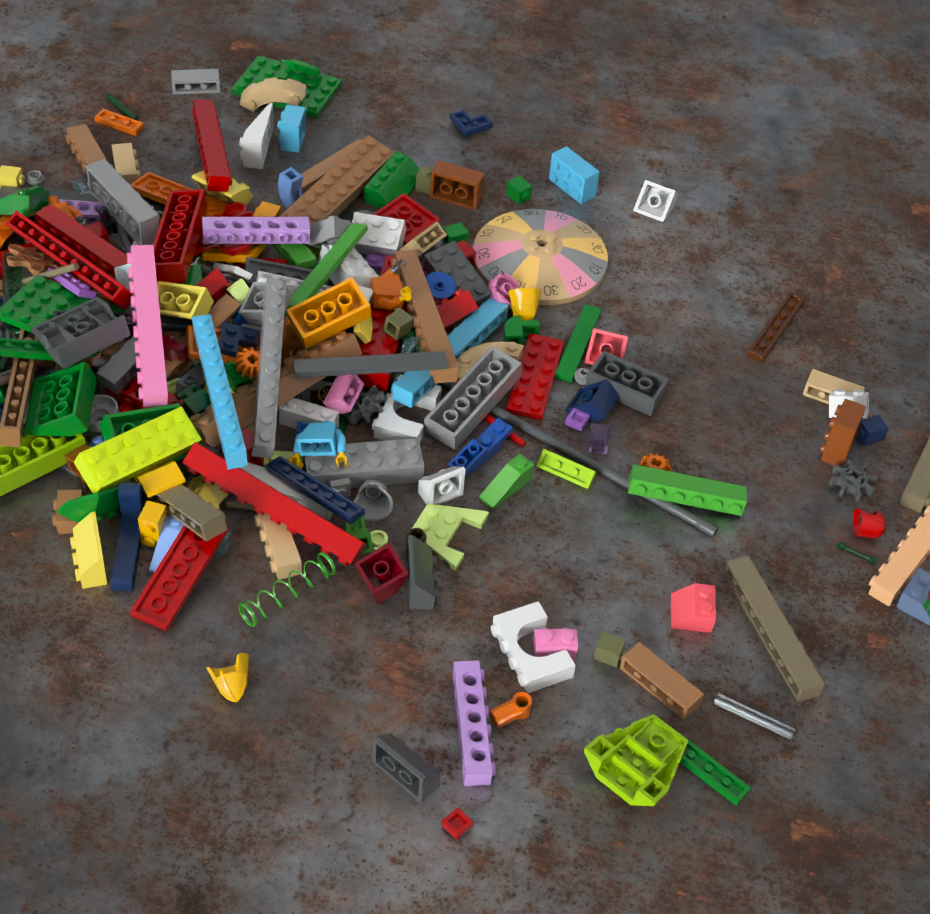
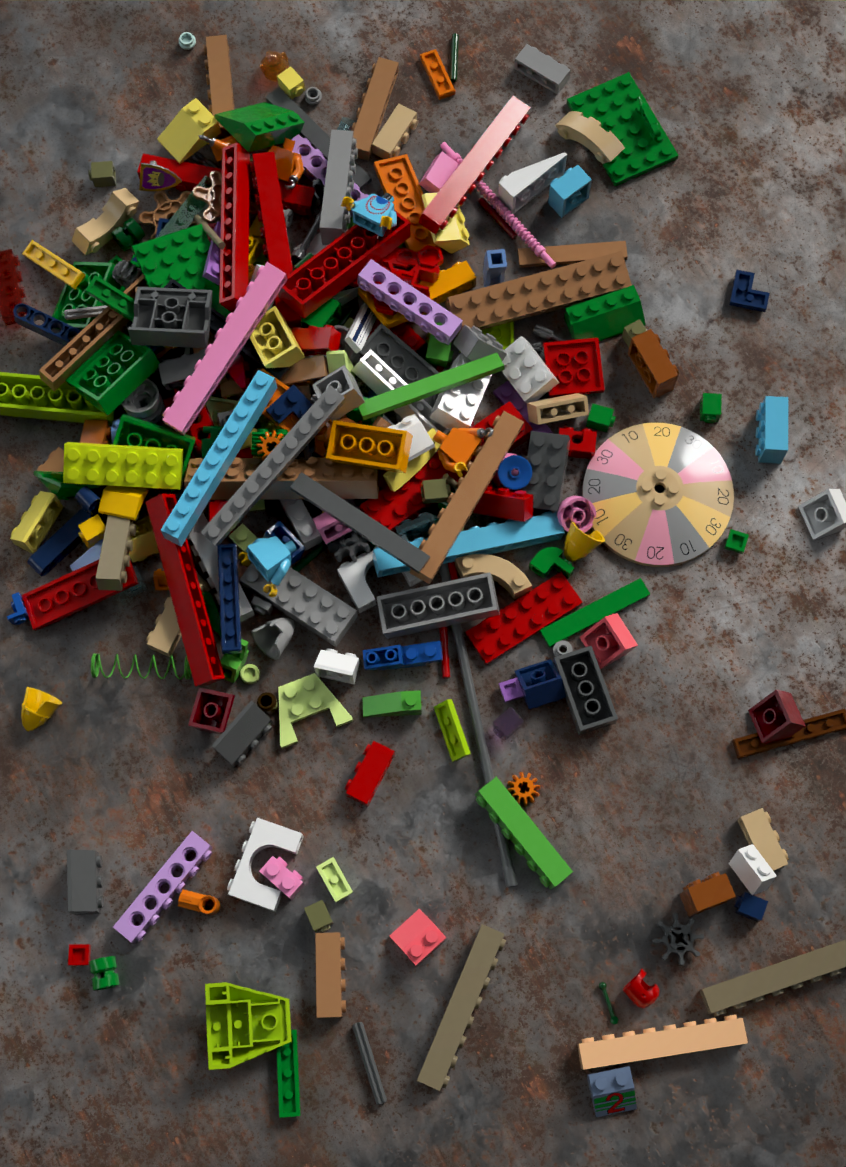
camera: 50 degrees right, 25 degrees up
none -> blue bracket [7,592,29,625]
none -> green wheel [89,956,120,991]
none -> orange tile [153,569,169,590]
none -> yellowish green plate [316,857,353,903]
none -> medium azure torso [341,193,397,237]
none -> red brick [345,741,395,807]
none -> bright pink brick [419,151,459,193]
none -> bright pink hose [440,142,556,269]
none -> dark red bar [478,197,518,239]
none -> green plate [724,529,749,554]
none -> dark red slope [748,689,806,744]

